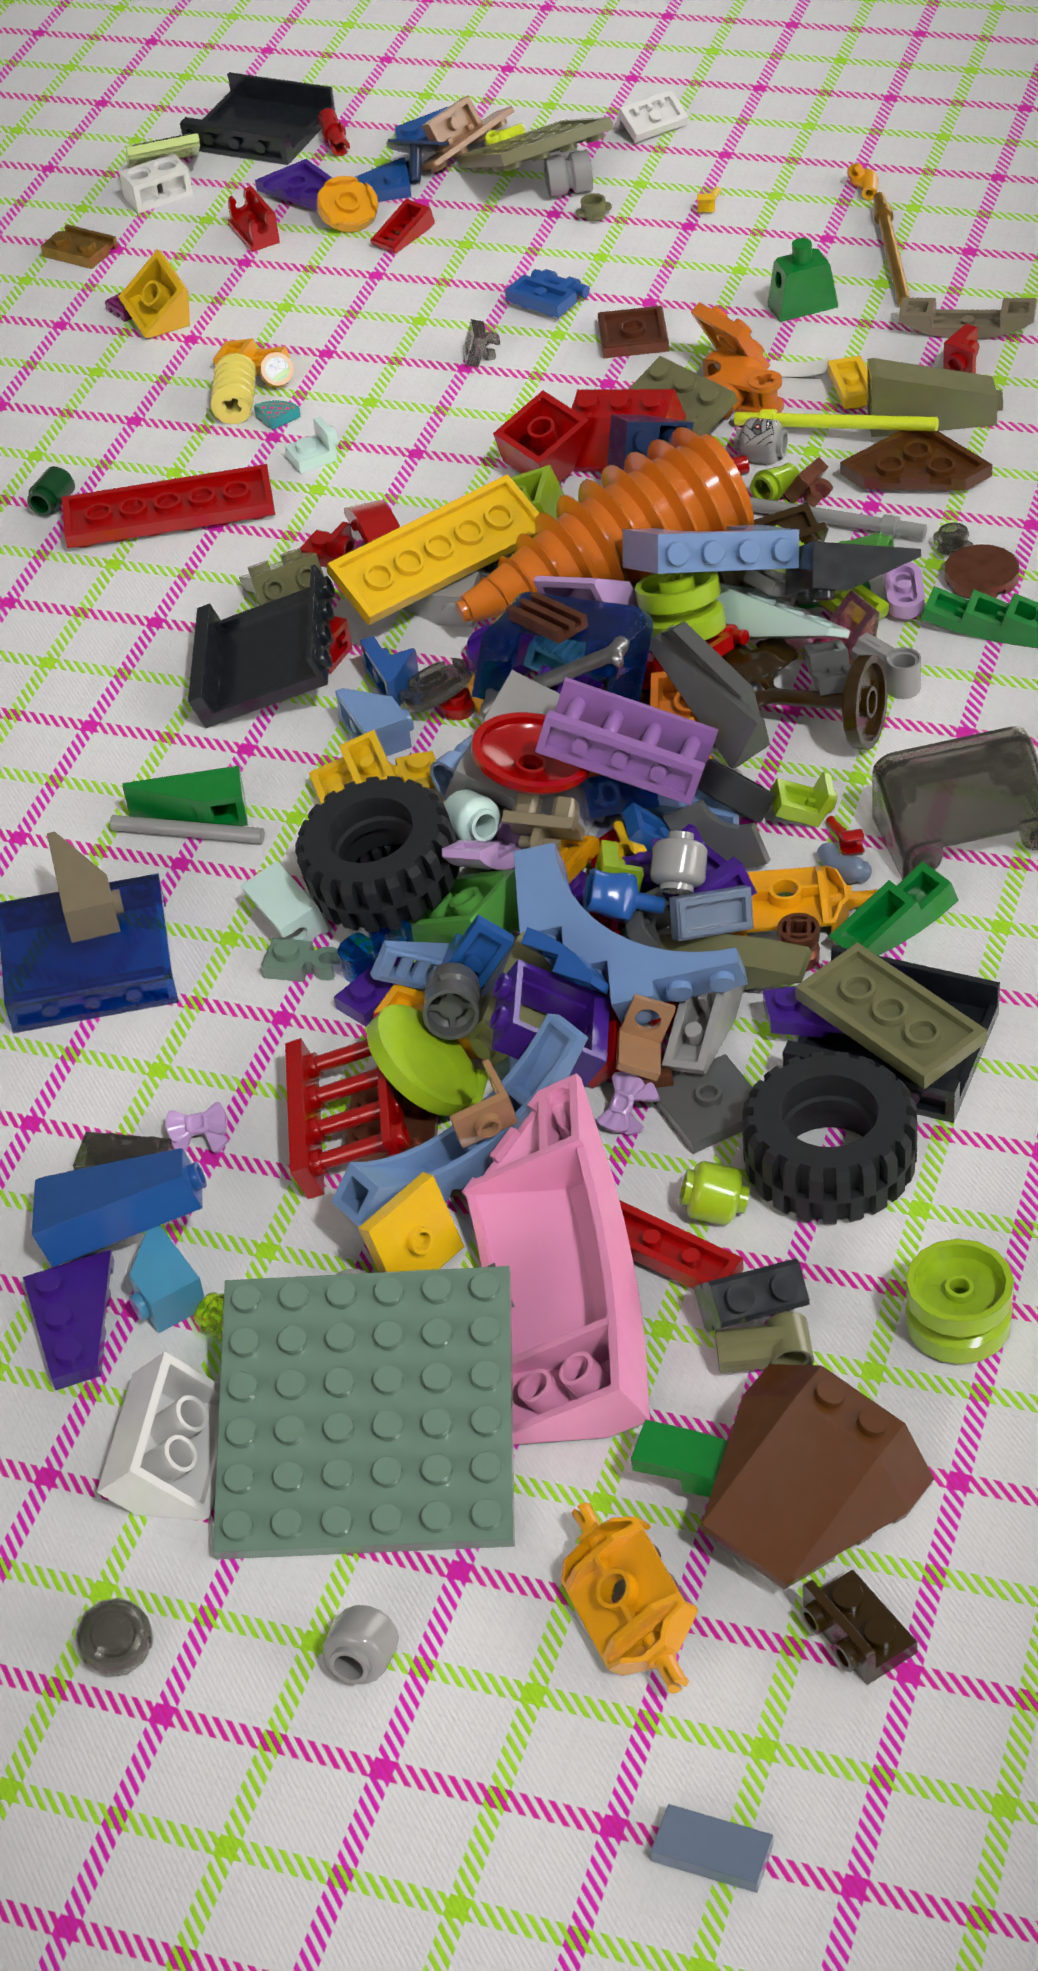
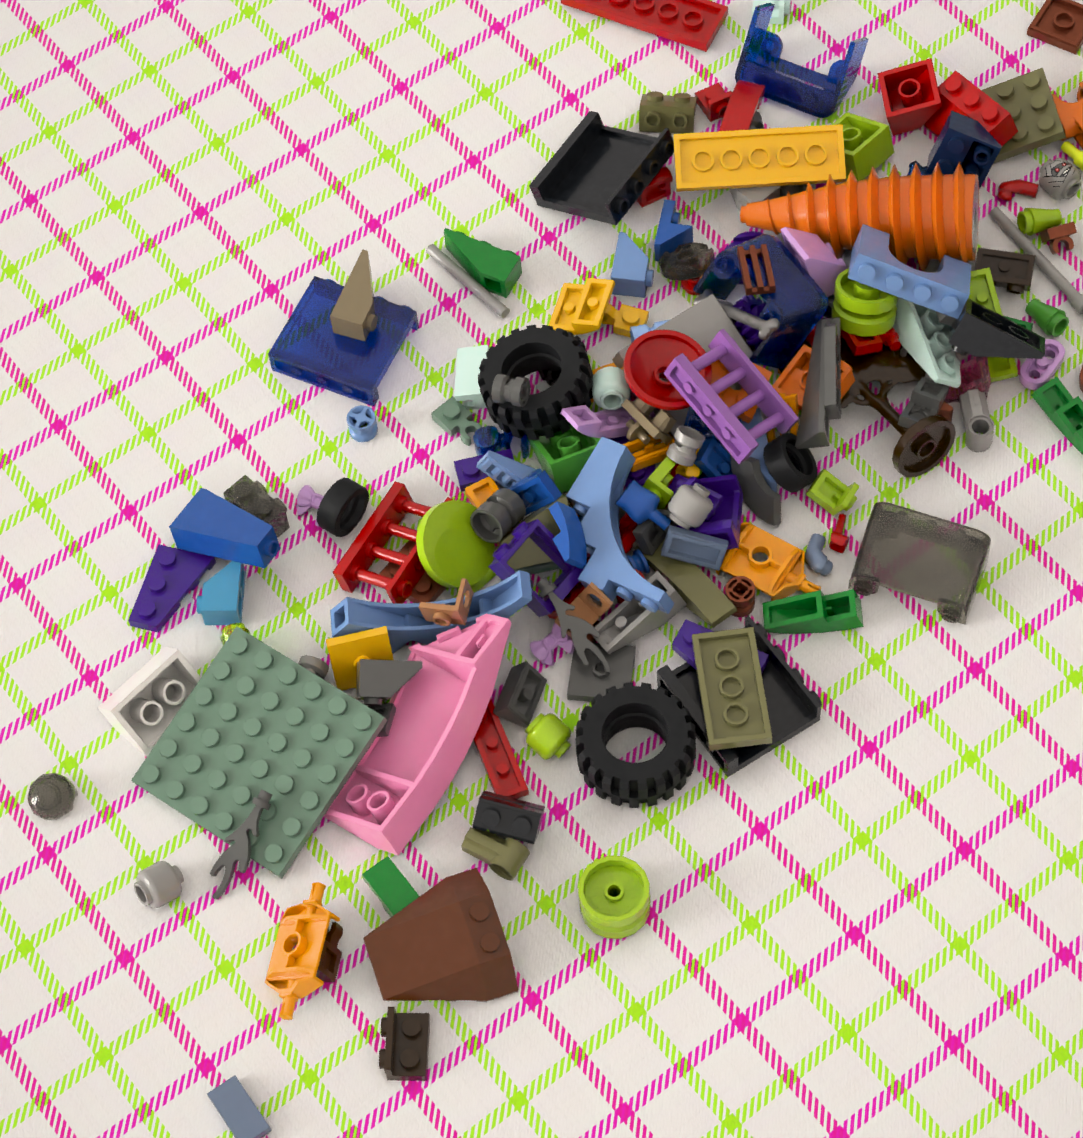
camera: 35 degrees right, 15 degrees up
none -> dark grey piece [210,789,272,899]
none -> black tyre [317,477,369,537]
none -> medium blue wheel [347,405,378,442]
none -> dark grey slope [356,659,422,706]
none -> dark grey wheel [491,373,530,407]
none -> dark grey slope [493,661,547,728]
none -> dark grey piece [536,577,610,673]
none -> light grey wheel [666,425,705,467]
none -> clear blue windscreen [735,3,869,118]

